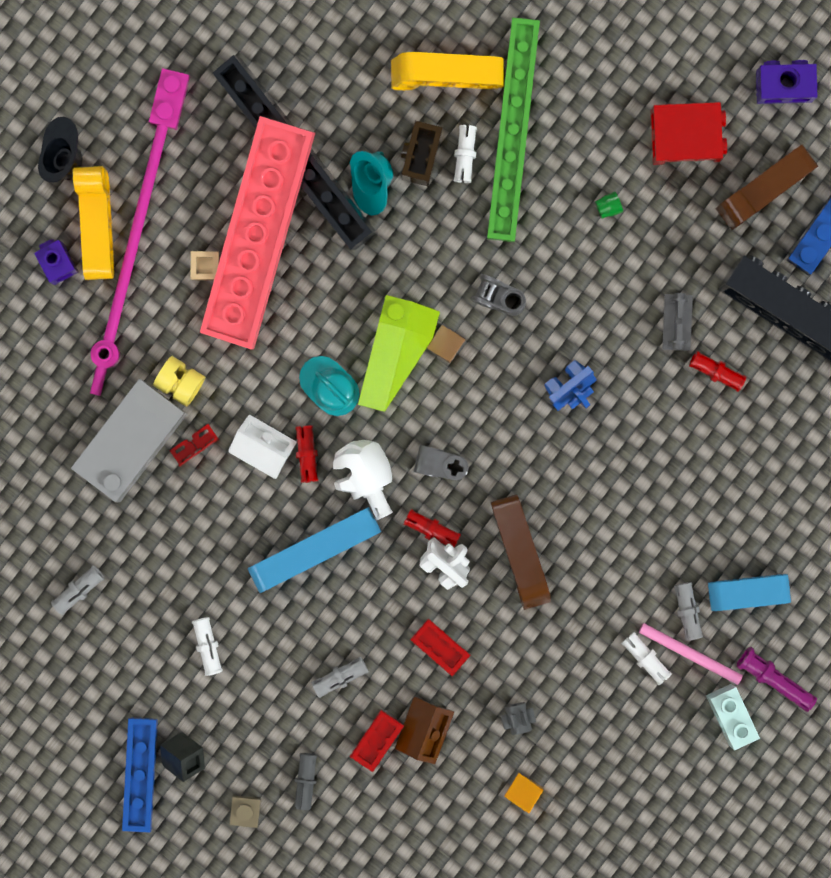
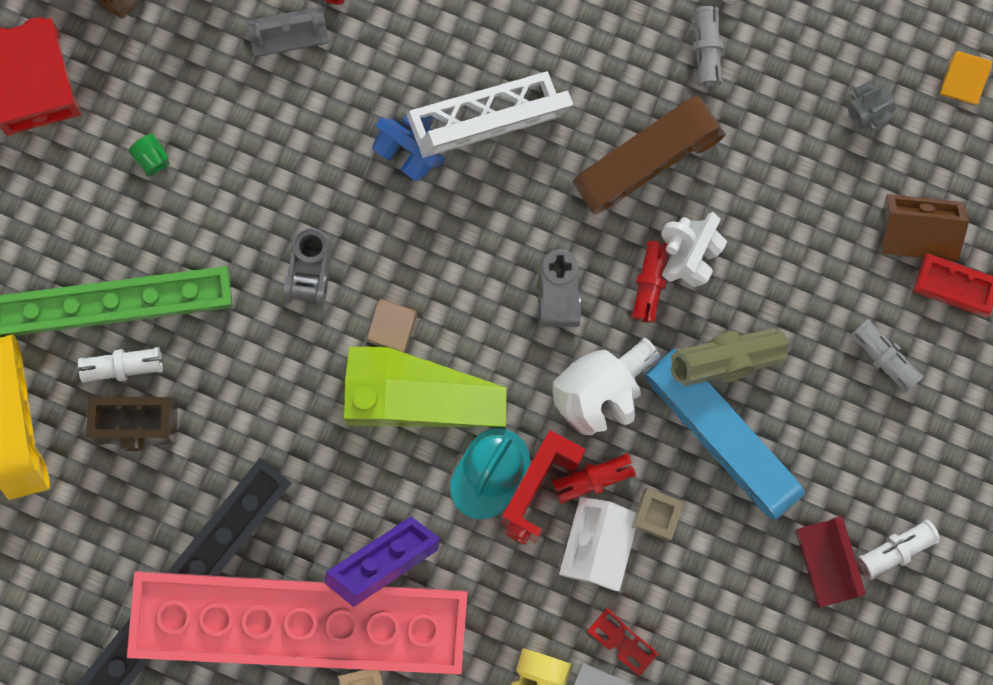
camera: 105 degrees left, 10 degrees down
teal piece [350,151,393,216] -> none
red plate [410,618,471,677] -> none
none -> dark purple plate [324,516,441,607]
none -> white fence [406,71,573,158]
none -> red panel [501,430,586,546]
none -> dark tan plate [631,488,685,541]
none -> olive piece [671,328,789,387]
none -> light grey pin [693,6,724,87]
none -> dark red panel [795,516,866,608]

